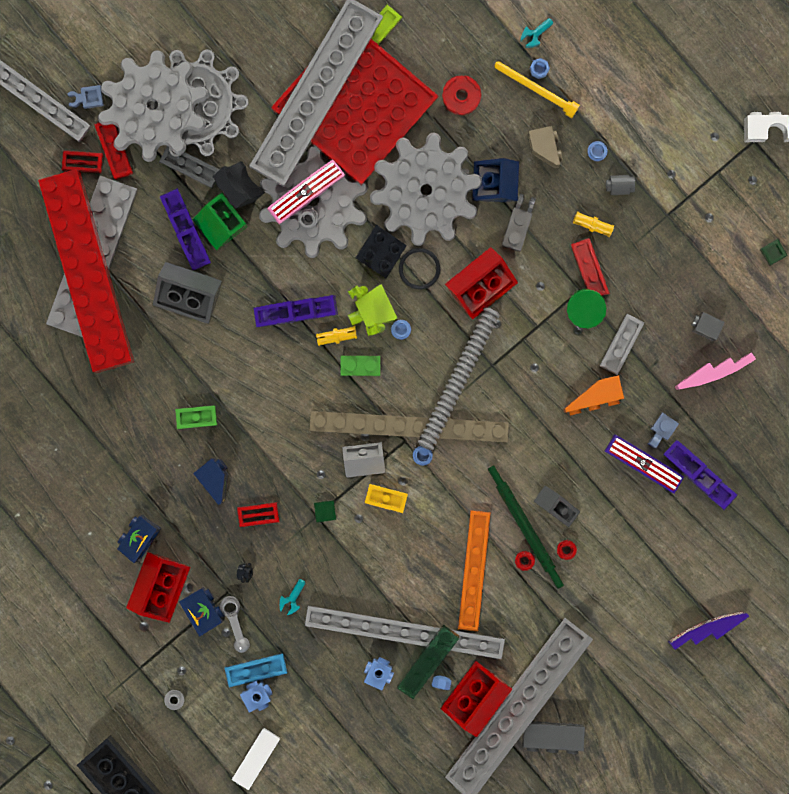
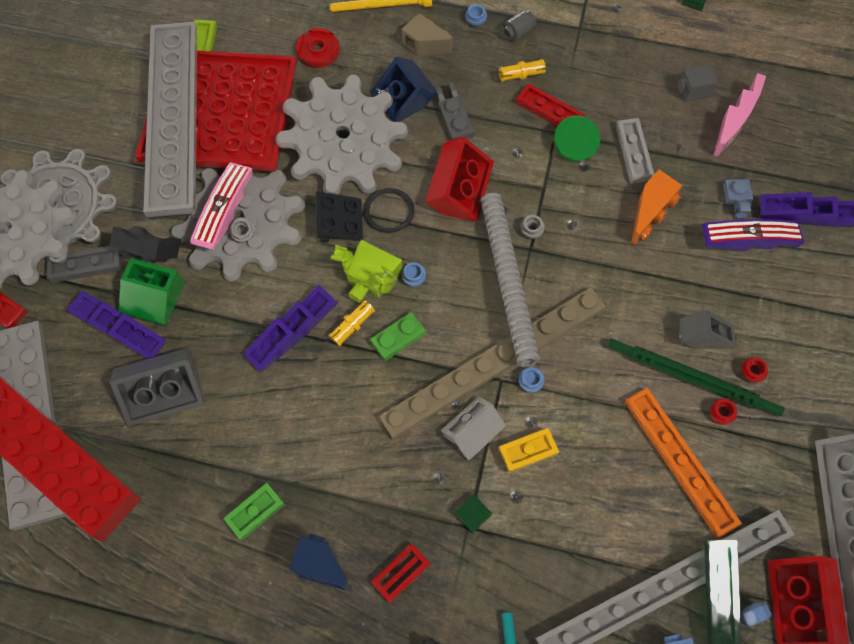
camera: 30 degrees left, 20 degrees down
none -> light grey plate [520,215,545,239]

